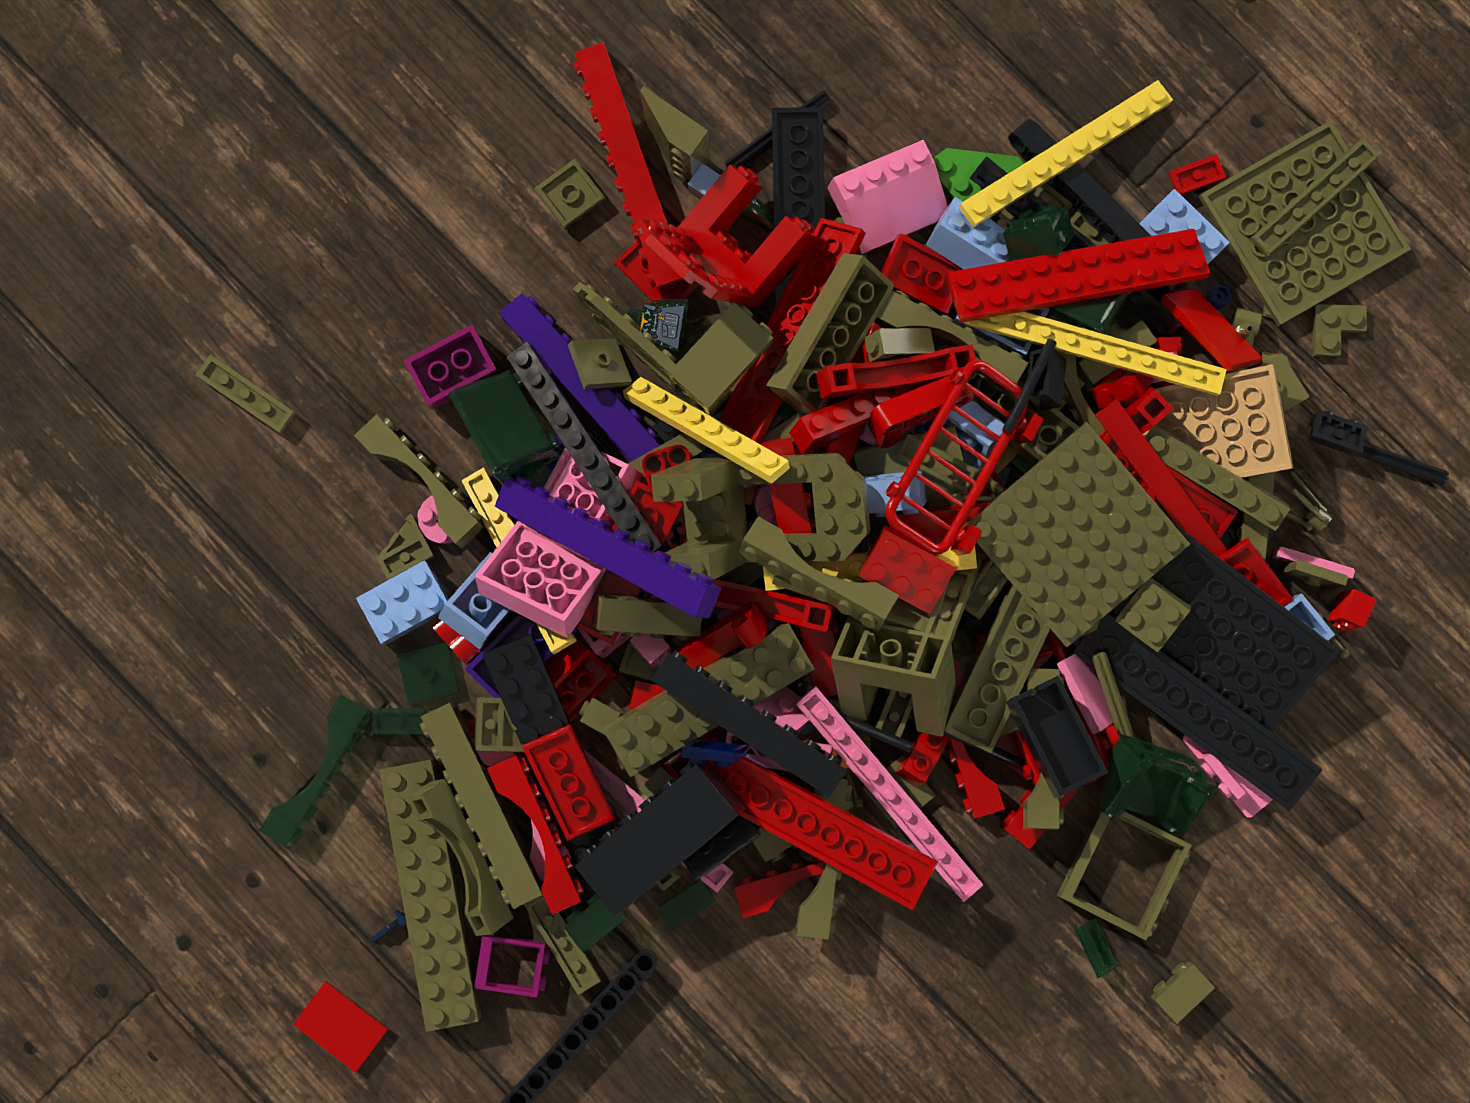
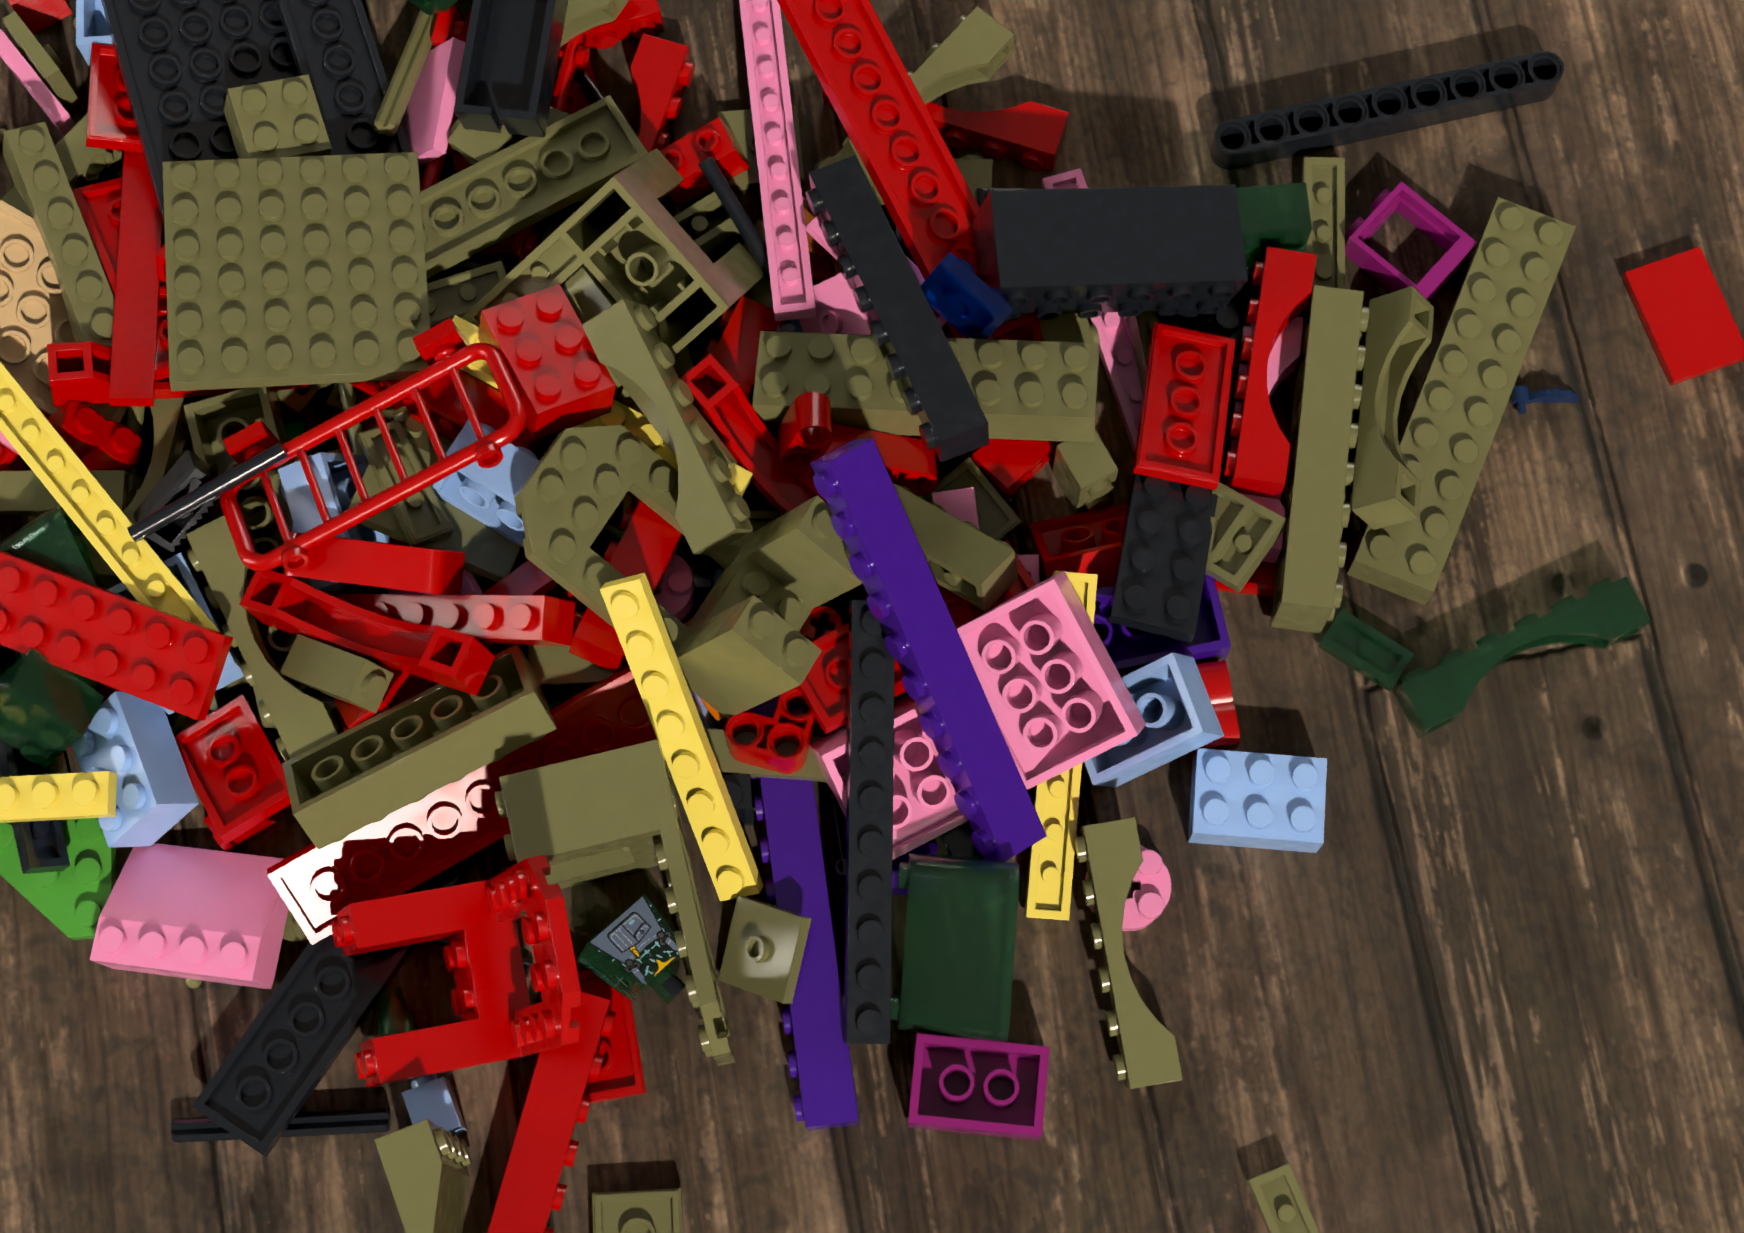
camera: 145 degrees left, 10 degrees down
olive wing [376,514,435,580] -> none
clear green plate [397,643,460,705] -> none
clear green plate [658,880,716,931] -> none

